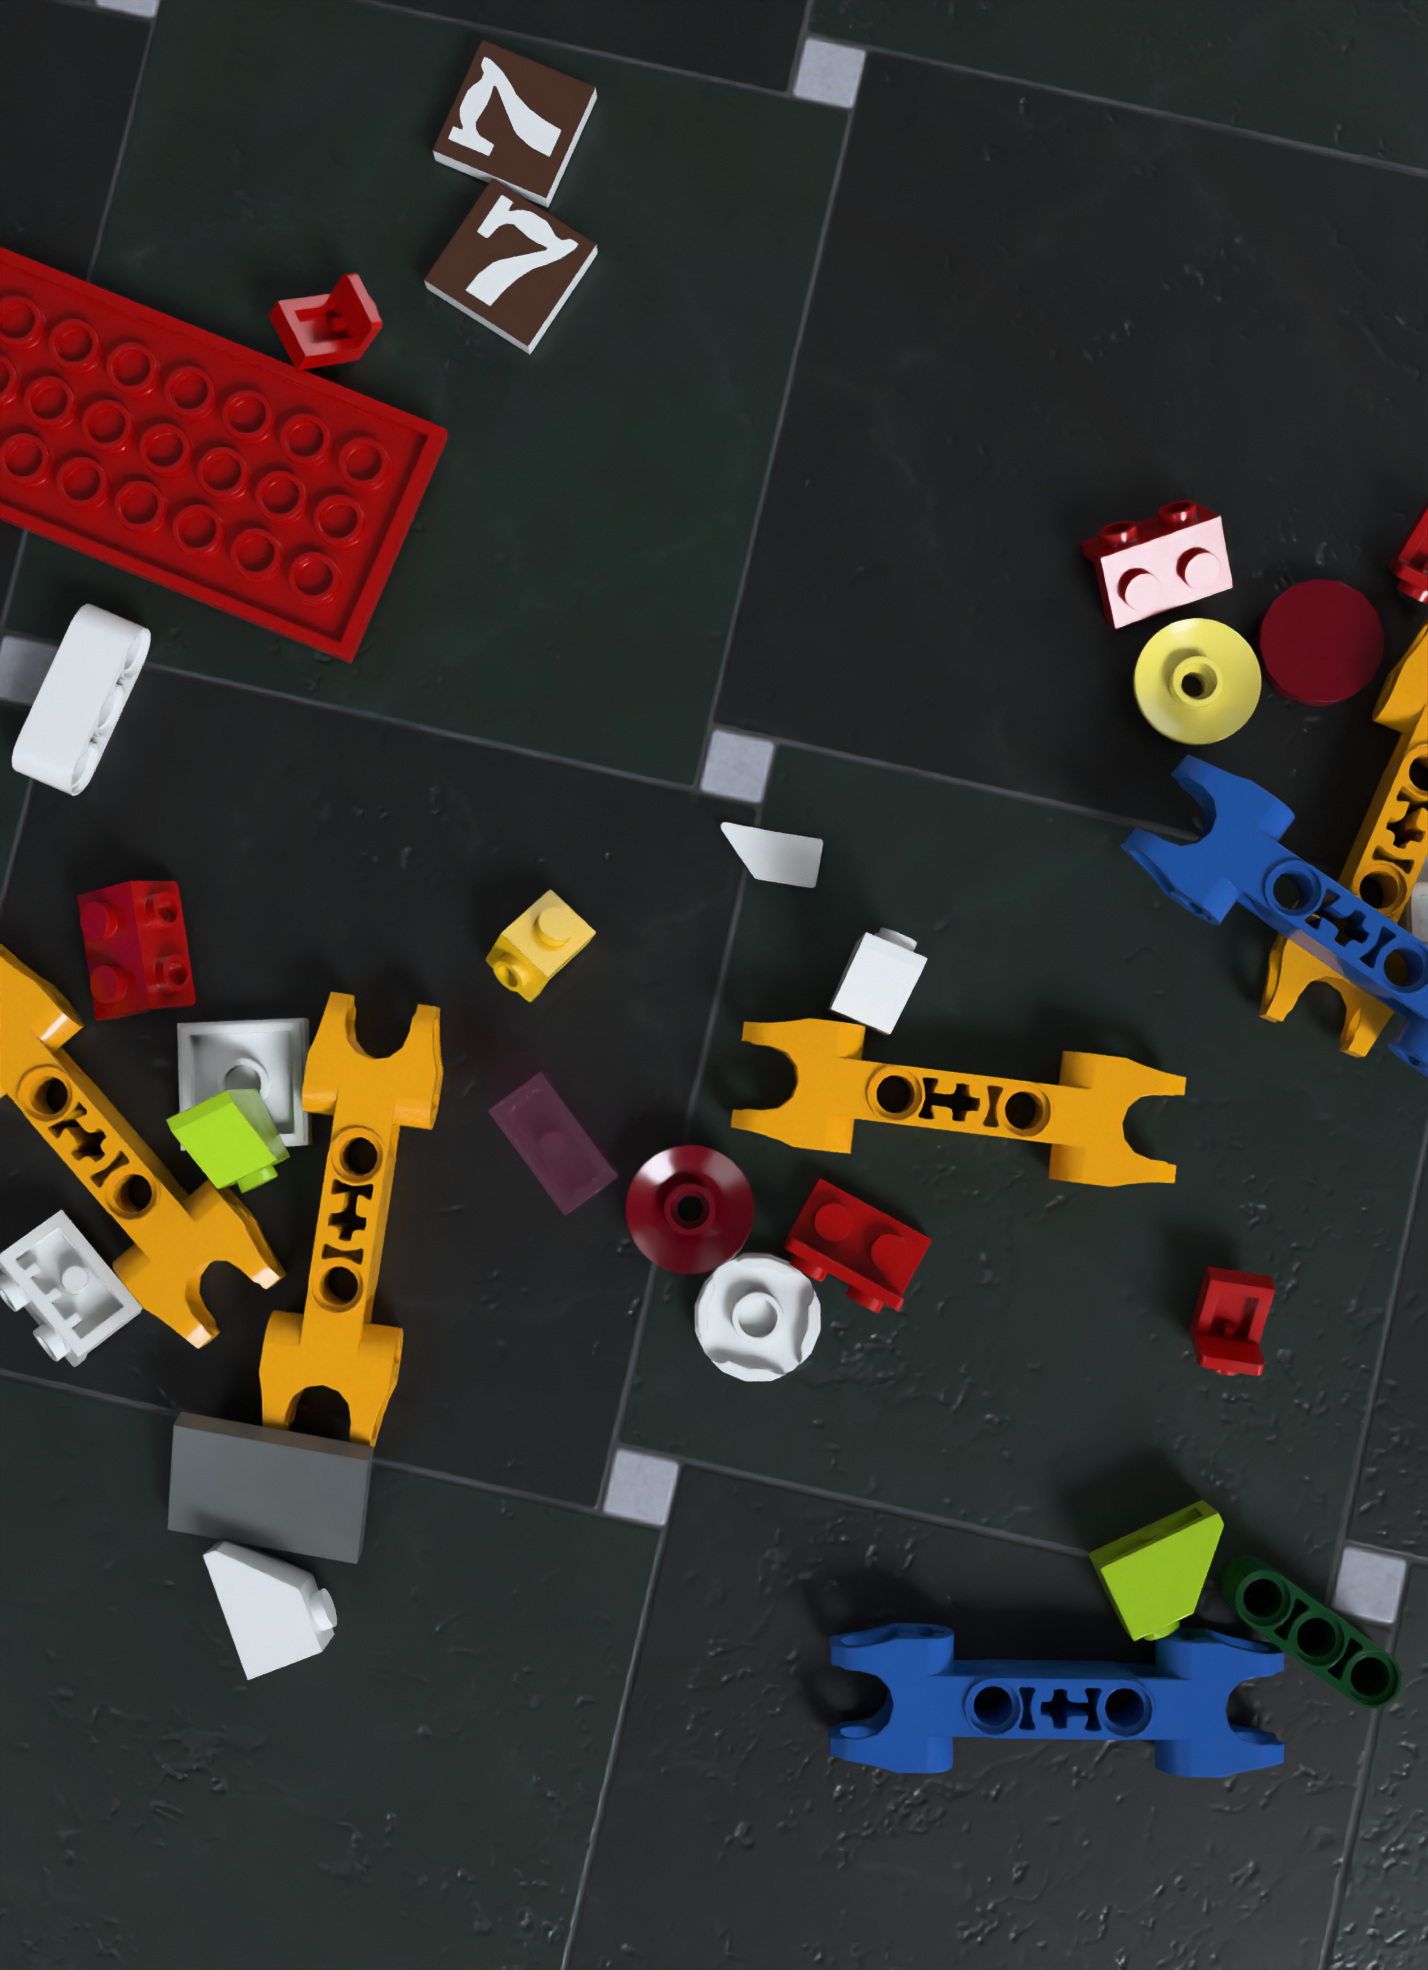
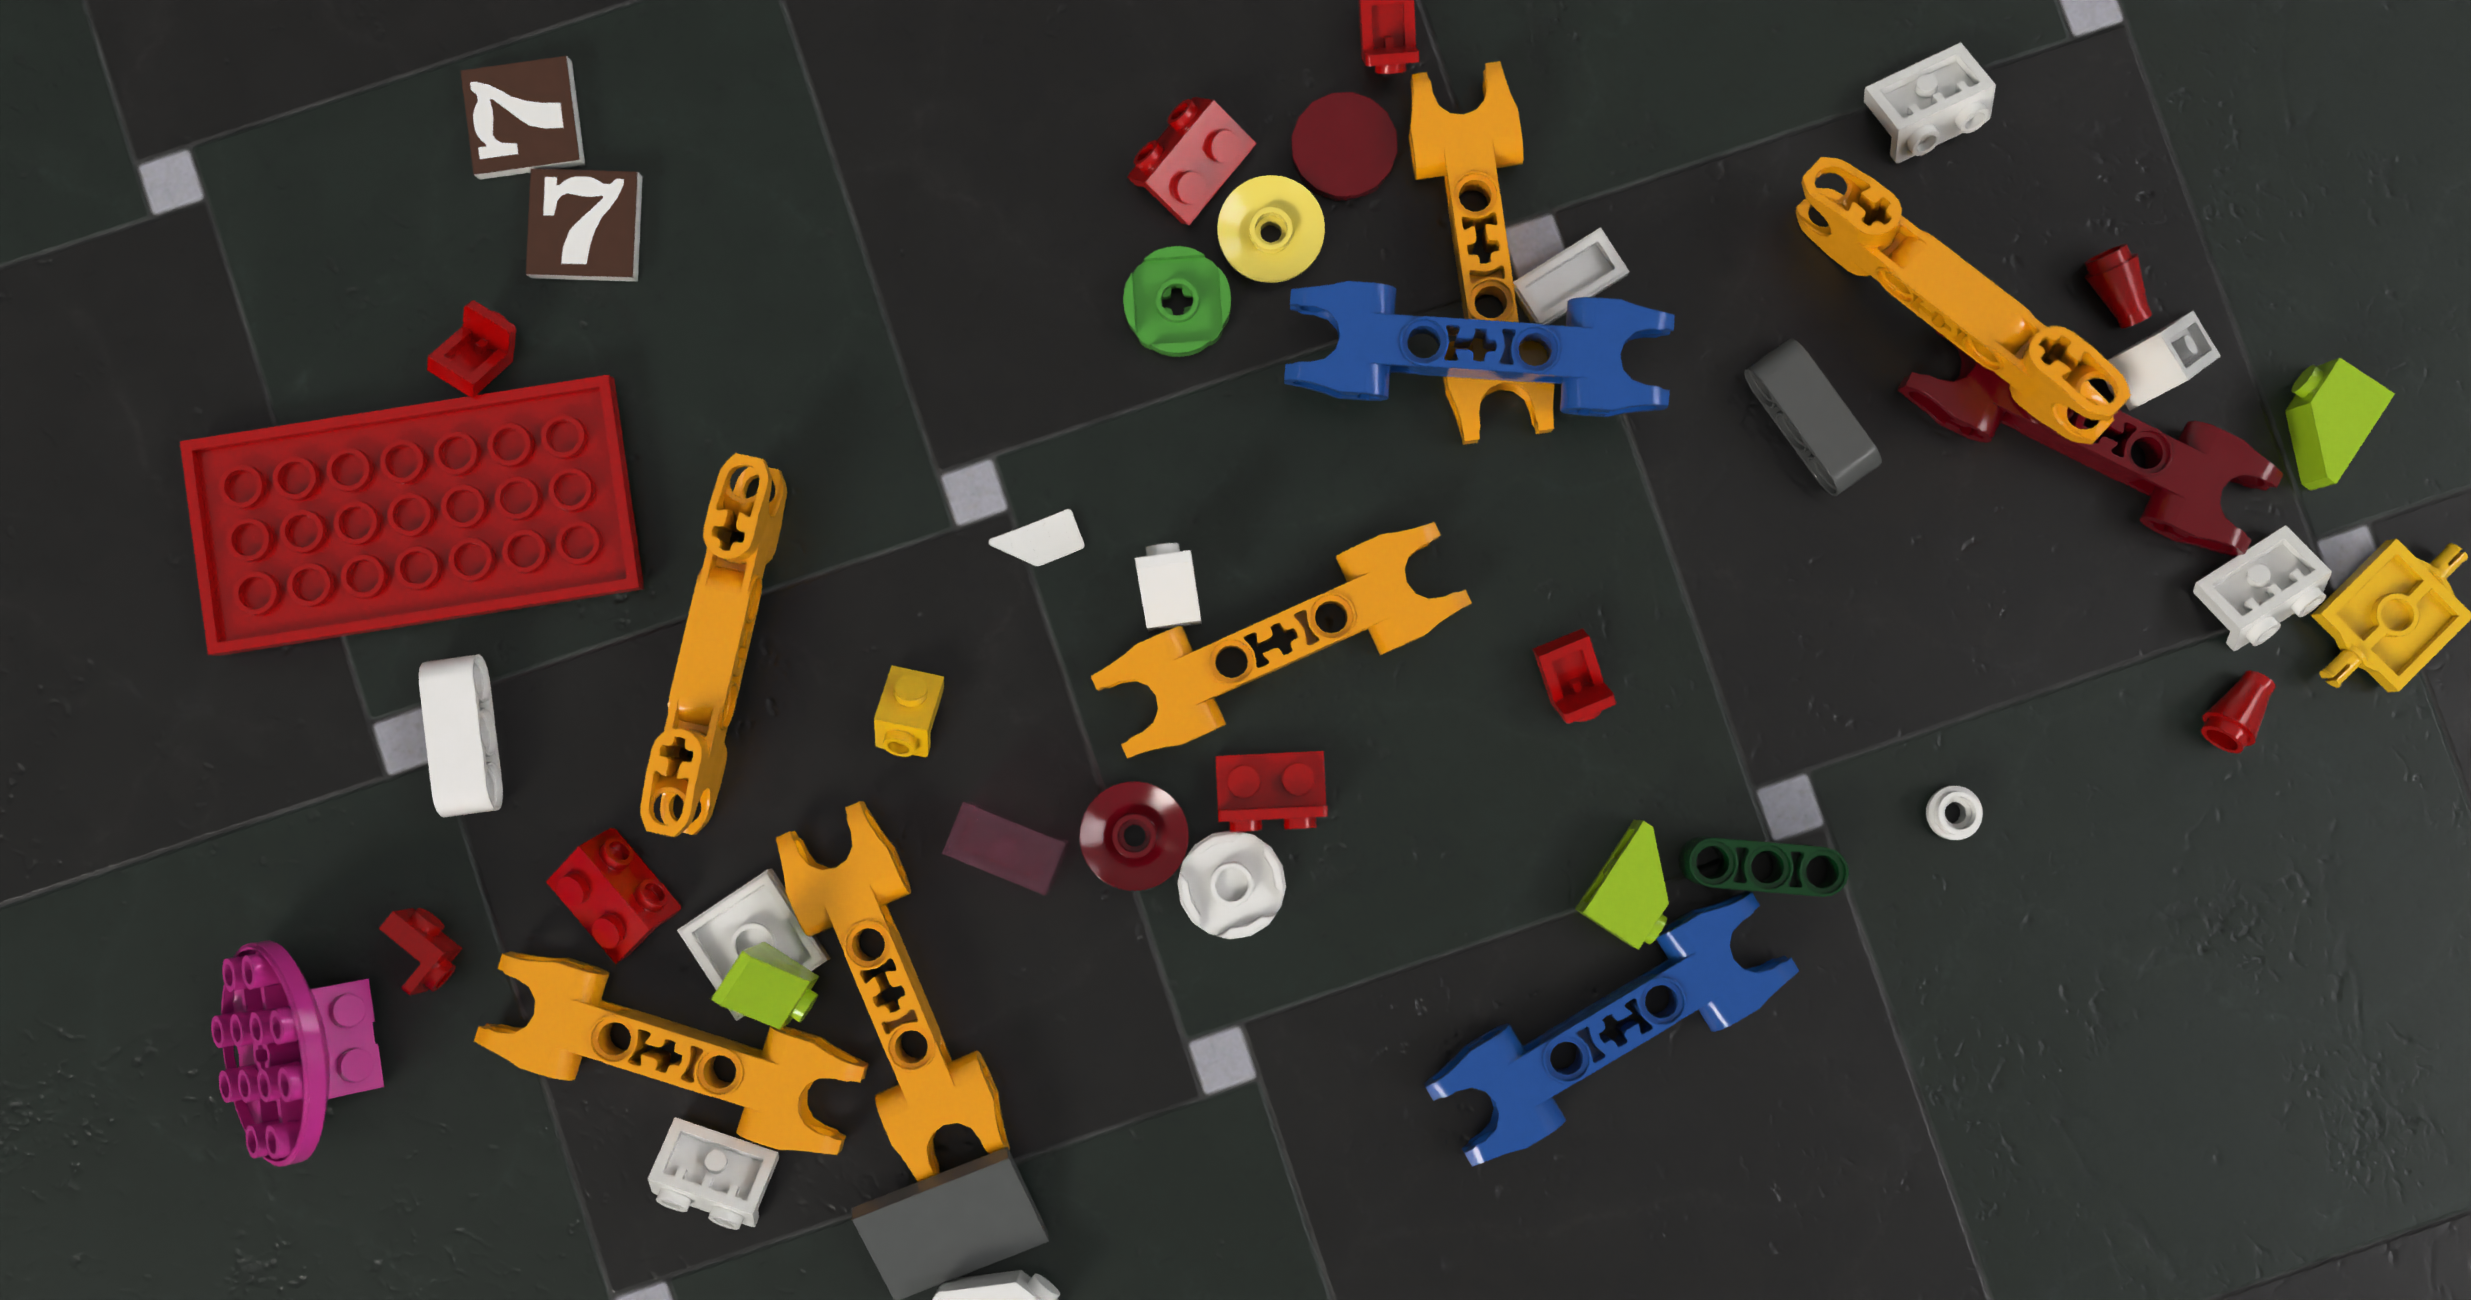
camera: 30 degrees left, 0 degrees up
none -> light orange piece [640,453,787,837]
none -> bright green plate [1123,246,1231,357]

